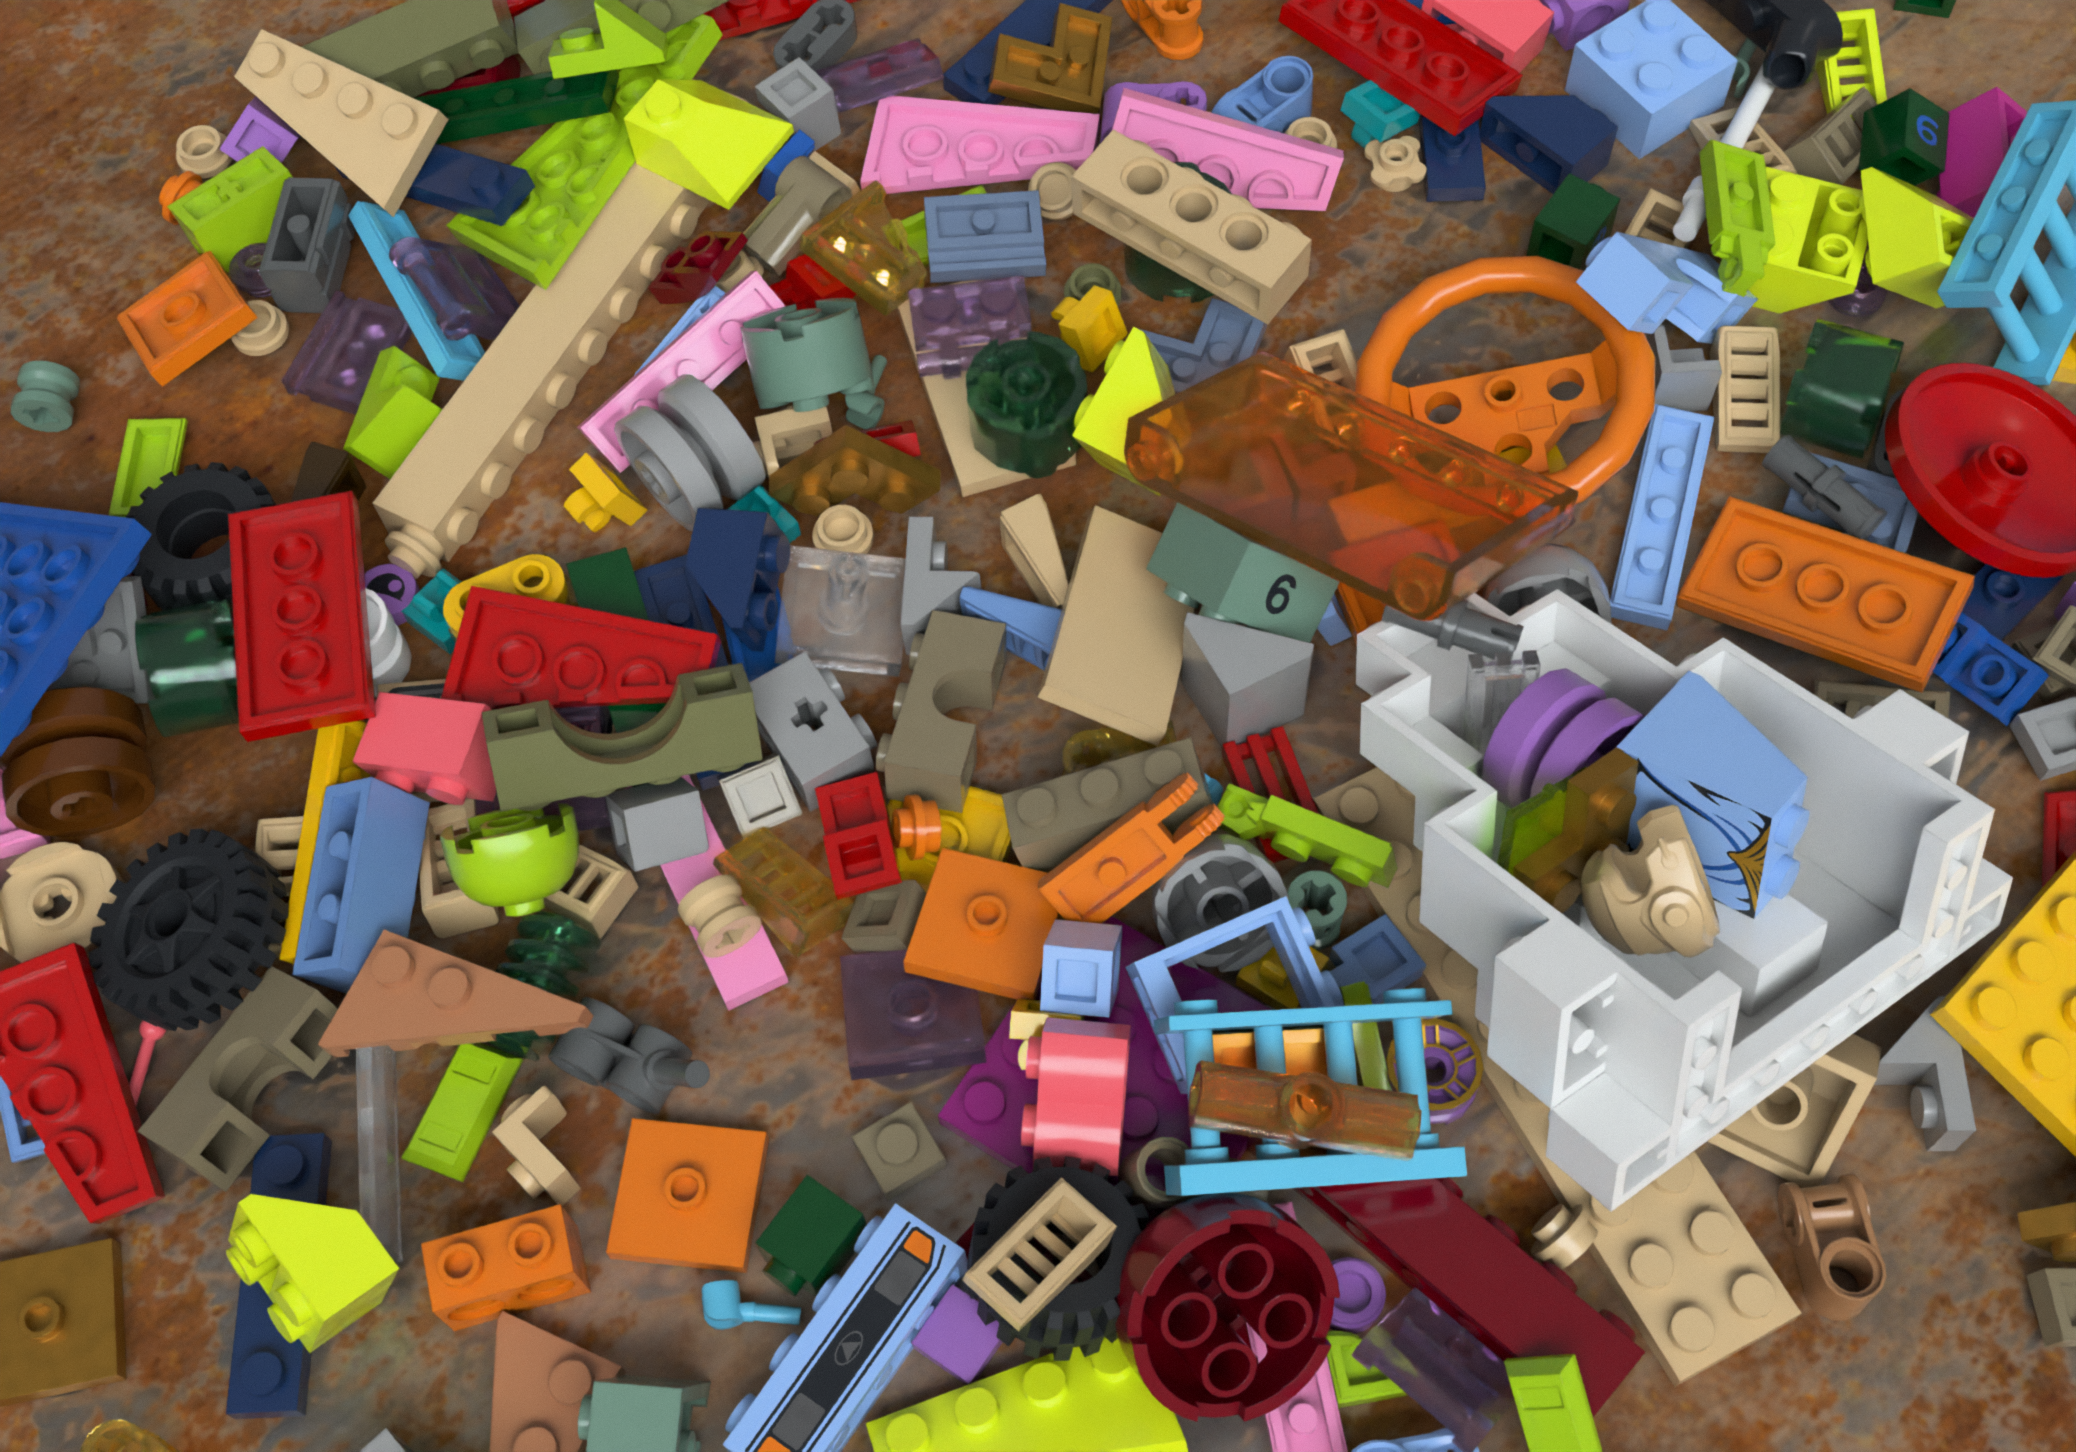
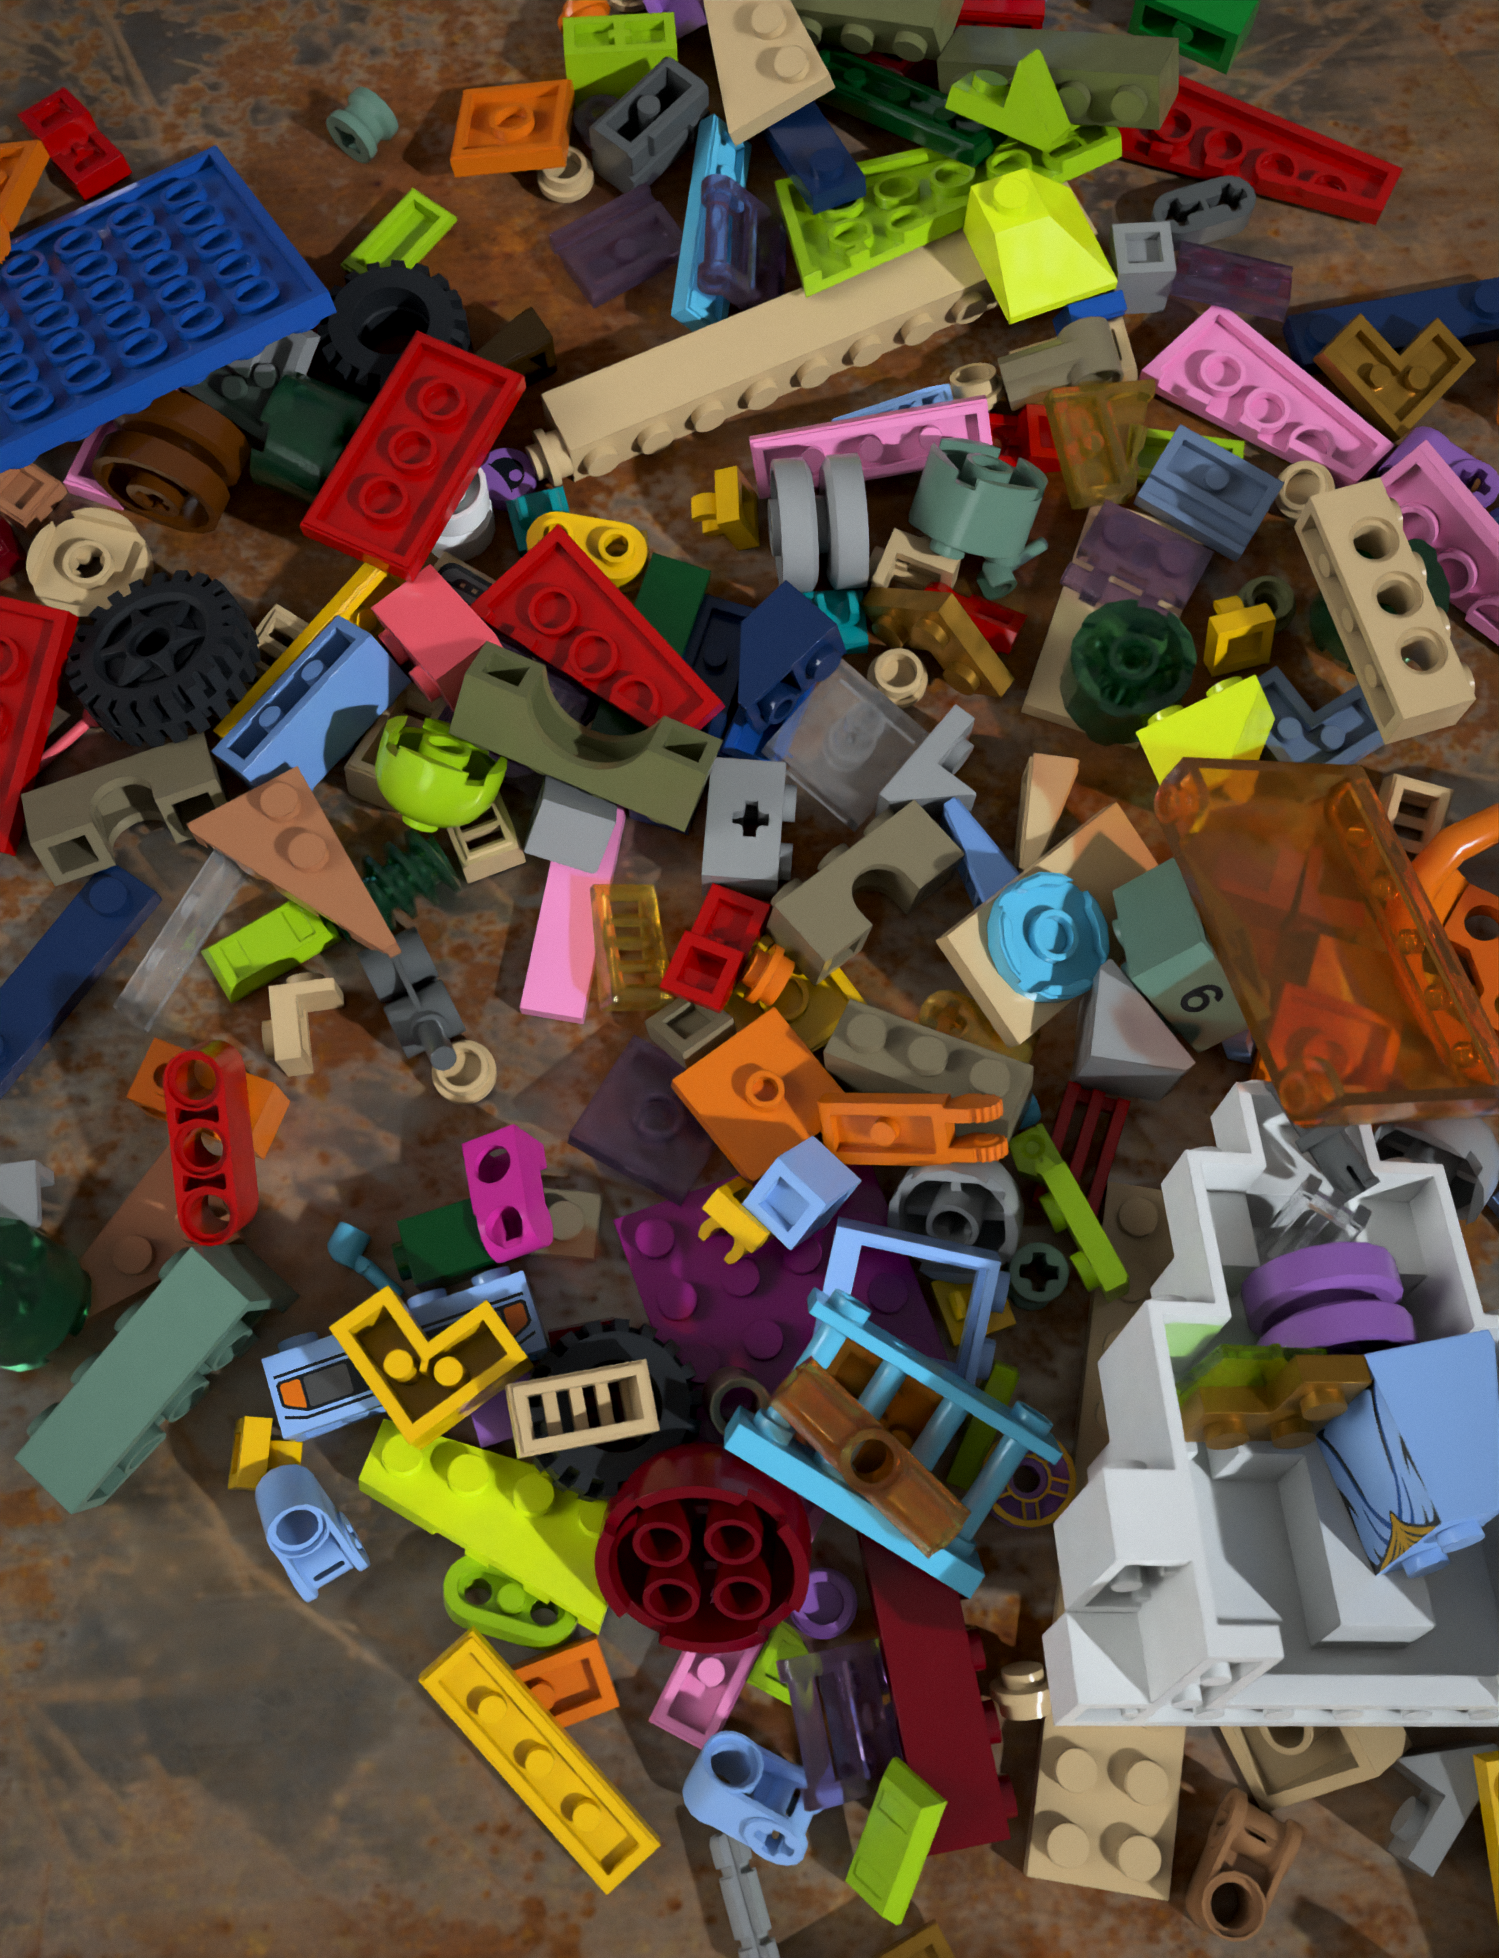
camera: 30 degrees right, 10 degrees up
neon yellow slope [226,1194,399,1353] -> none
lime slope [343,346,443,479] -> none
orange plate [606,1118,769,1273] -> none
dark red slope [648,231,748,304] -> none
tan wheel [677,874,762,958] -> none
tile [717,752,803,839] -> none
coral brick [1021,1017,1131,1176] -> none
medium blue plate [1329,914,1426,1004] -> none
tan helmet [1581,805,1720,958] -> none
none -> red beam [163,1039,259,1246]
none -> yellow brick [329,1285,535,1450]
none -> tan plate [432,1040,497,1105]
none -> dark pink leg [461,1124,554,1263]
none -> medium azure tile [987,872,1110,1003]

